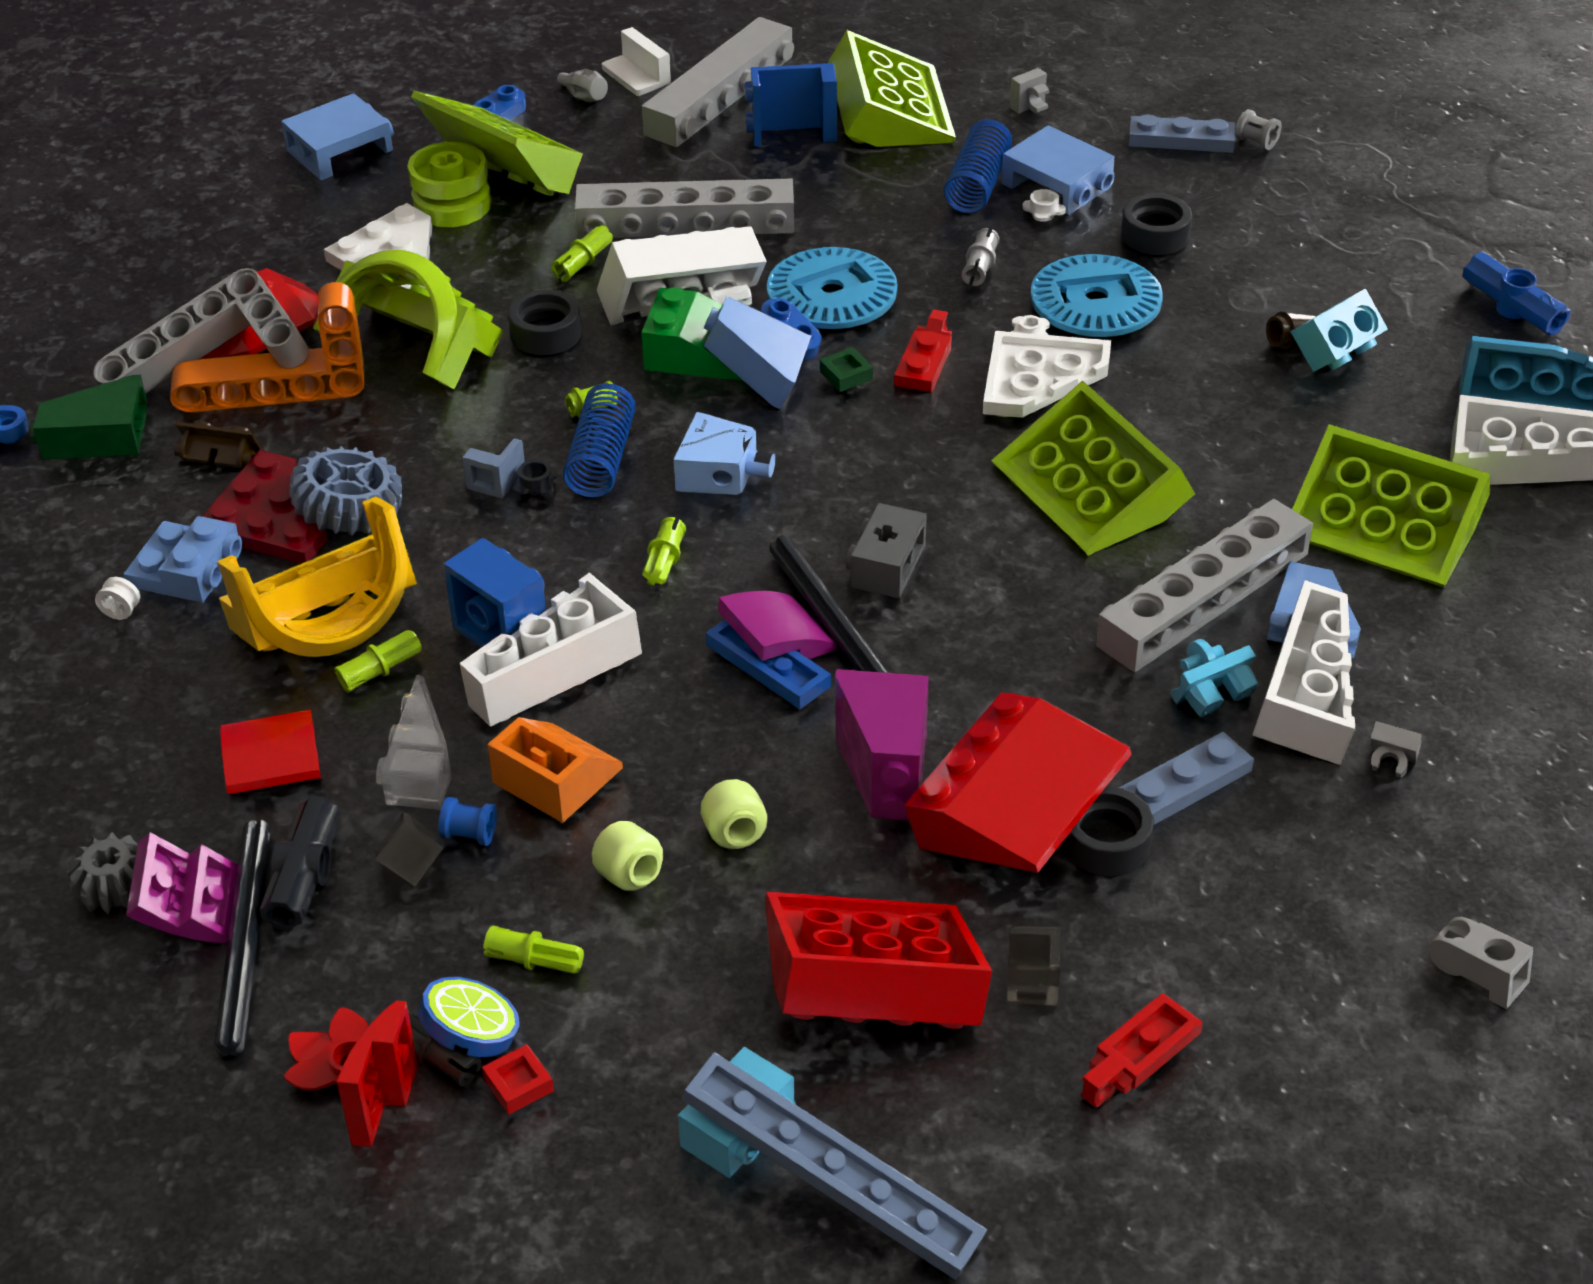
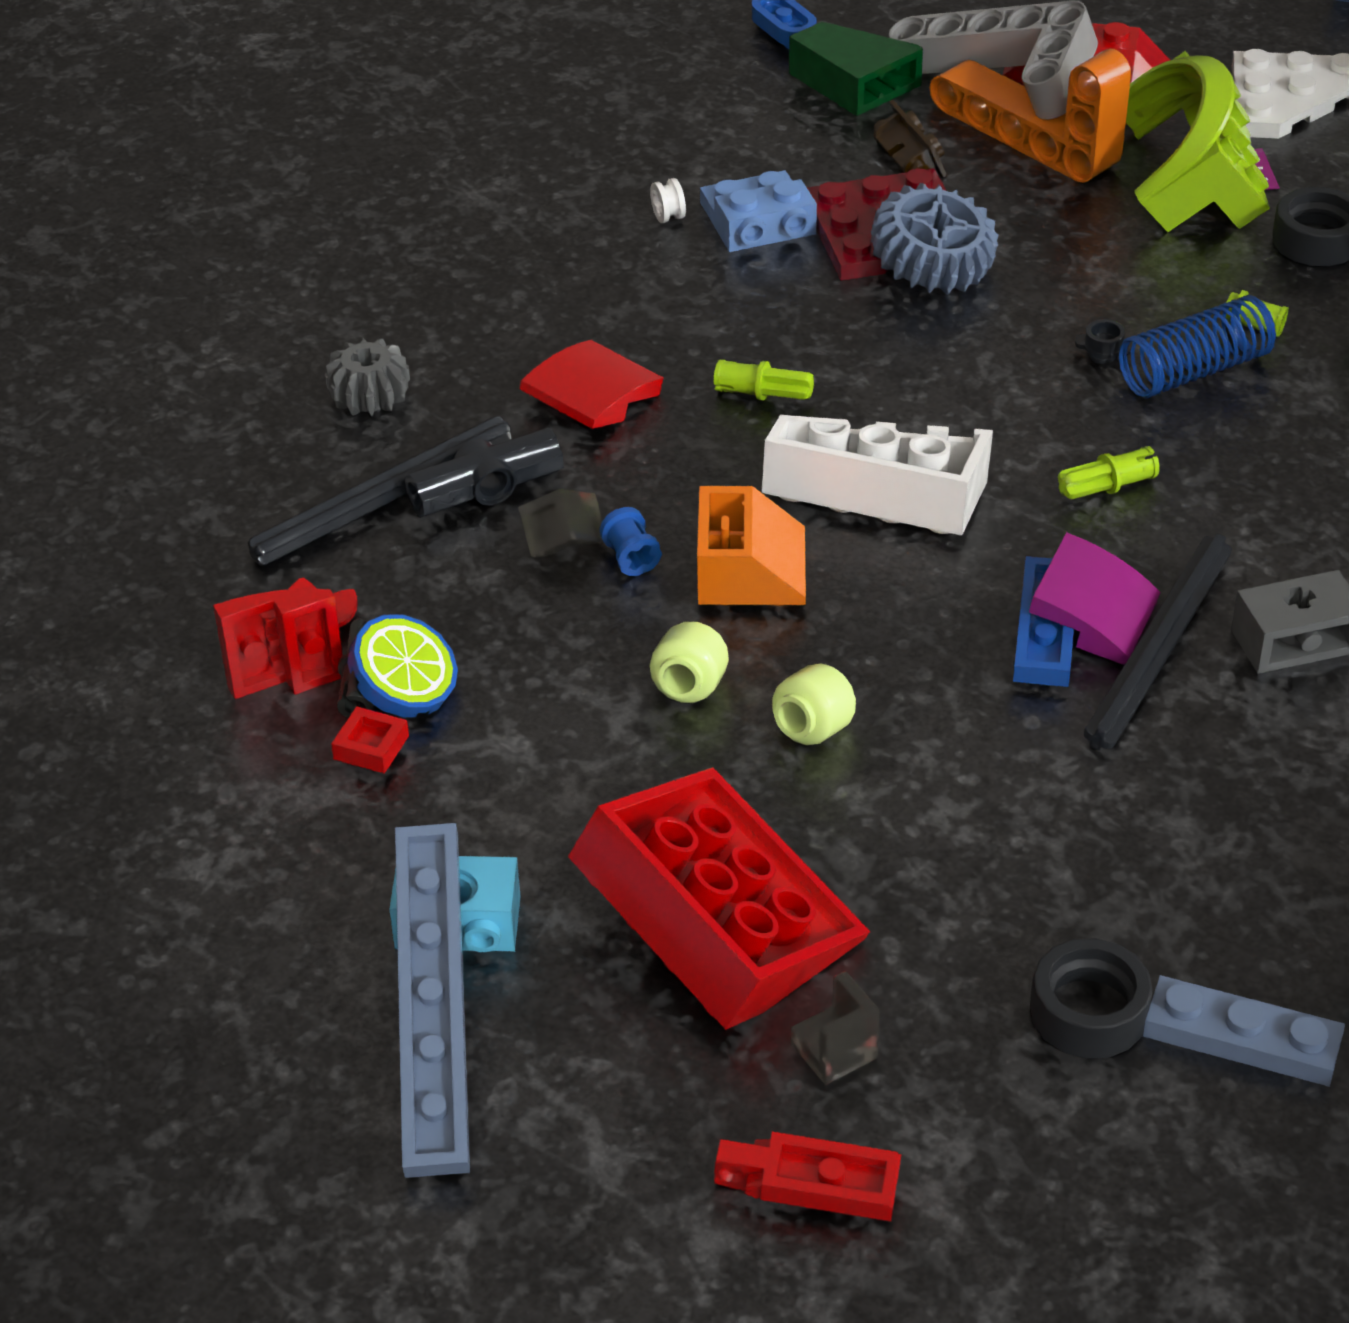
camera: 55 degrees right, 0 degrees up
magenta slope [126,832,238,944] -> none
yellow piece [217,496,417,657] -> none
clear slope [376,675,452,810] -> none
blue brick [443,538,546,648] -> none
sand blue panel [462,438,525,499] -> none
lime axle [483,925,584,974] -> none
light blue torso [674,412,775,495] -> none
magenta slope [835,669,929,820] -> none
red slope [904,692,1132,873] -> none

